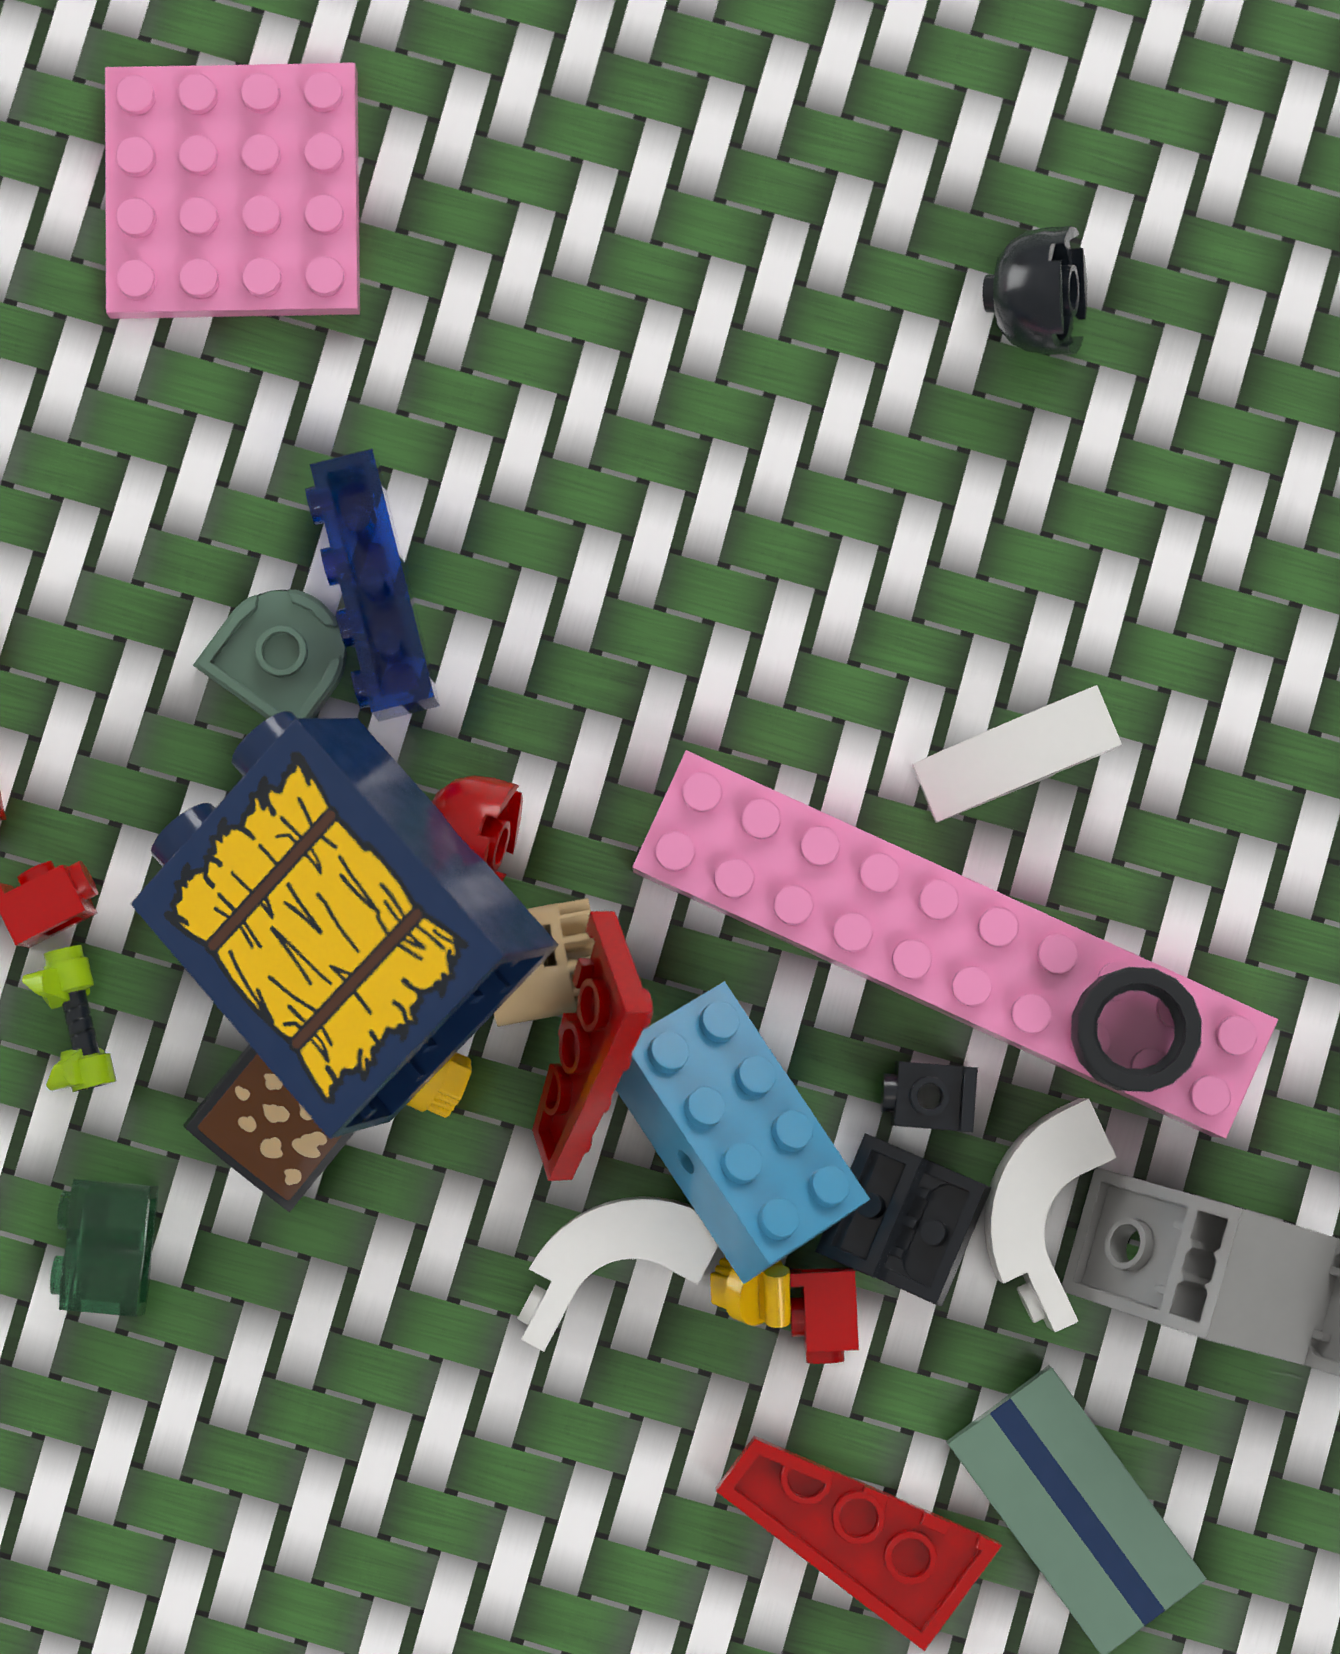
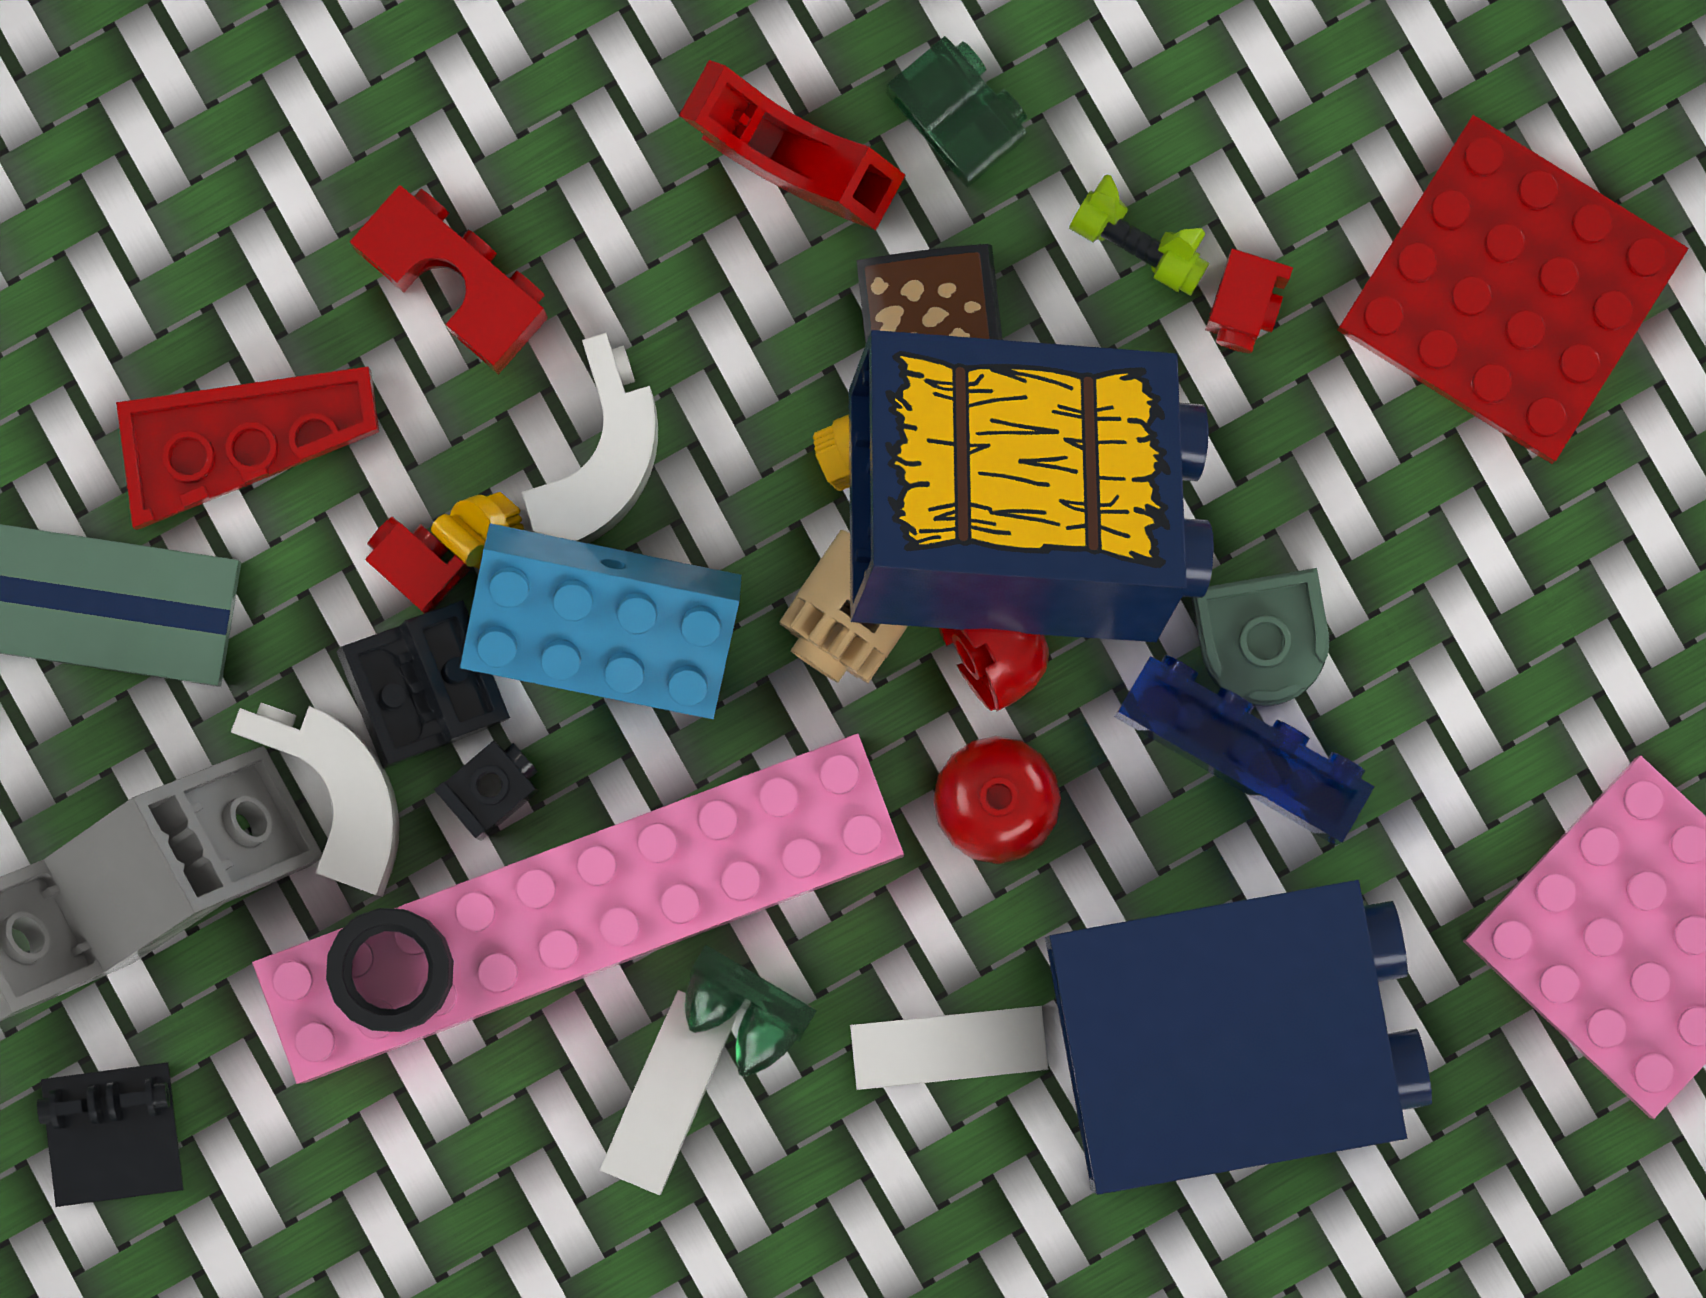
camera: 140 degrees right, 0 degrees up
red wing [532,911,653,1181] -> none
none -> red arch [350,185,548,375]
none -> red arch [679,60,906,230]
none -> clear green tile [684,945,817,1077]
none -> white slope [850,1006,1048,1090]
none -> red cylinder [933,736,1061,864]
none -> dark blue brick [1045,880,1432,1195]

